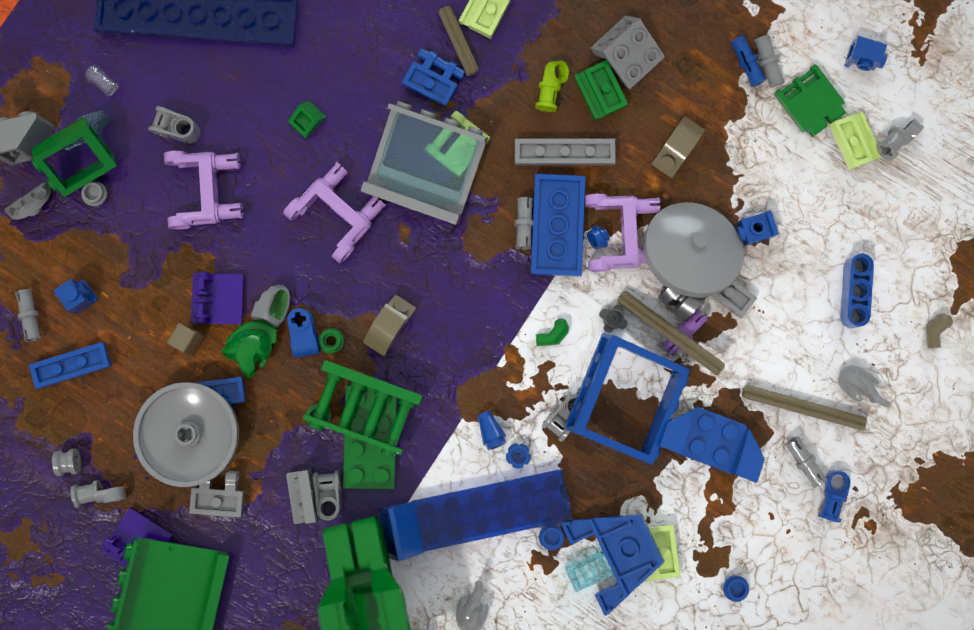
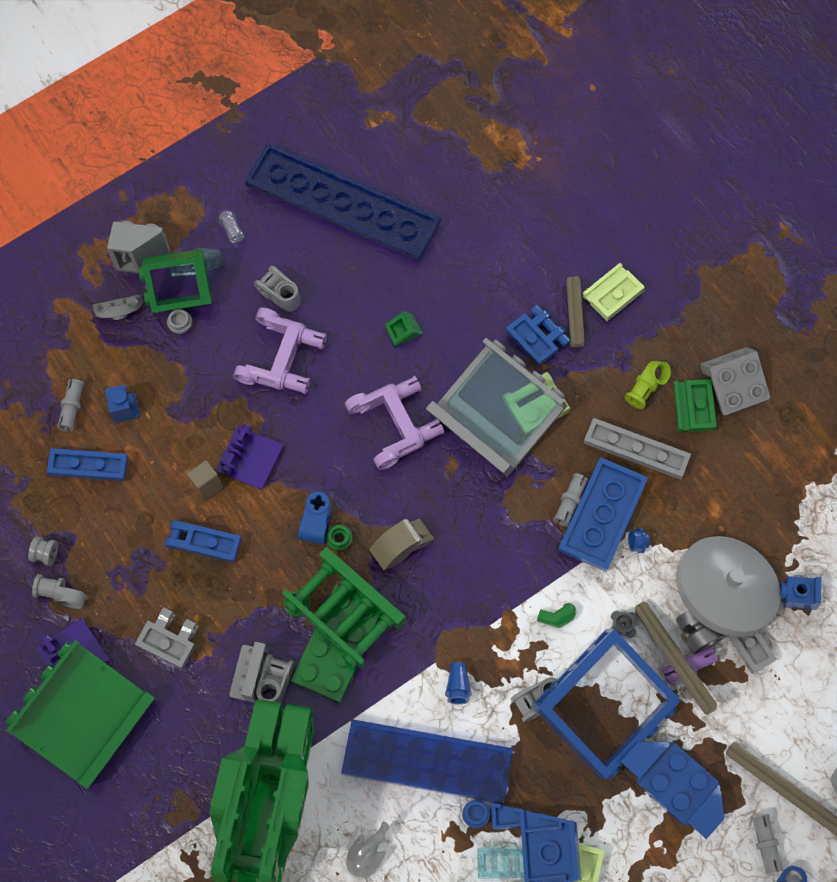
camera: 30 degrees right, 15 degrees down
light grey dish [133,383,239,487] -> none
green helmet [221,321,278,379] -> none
light grey rock [251,285,290,327] -> none
blue slope [379,502,424,562] -> none
blue plate [506,443,531,469] -> none
lavender connector [585,194,660,272] -> none
dark tan brick [651,116,705,178] -> none

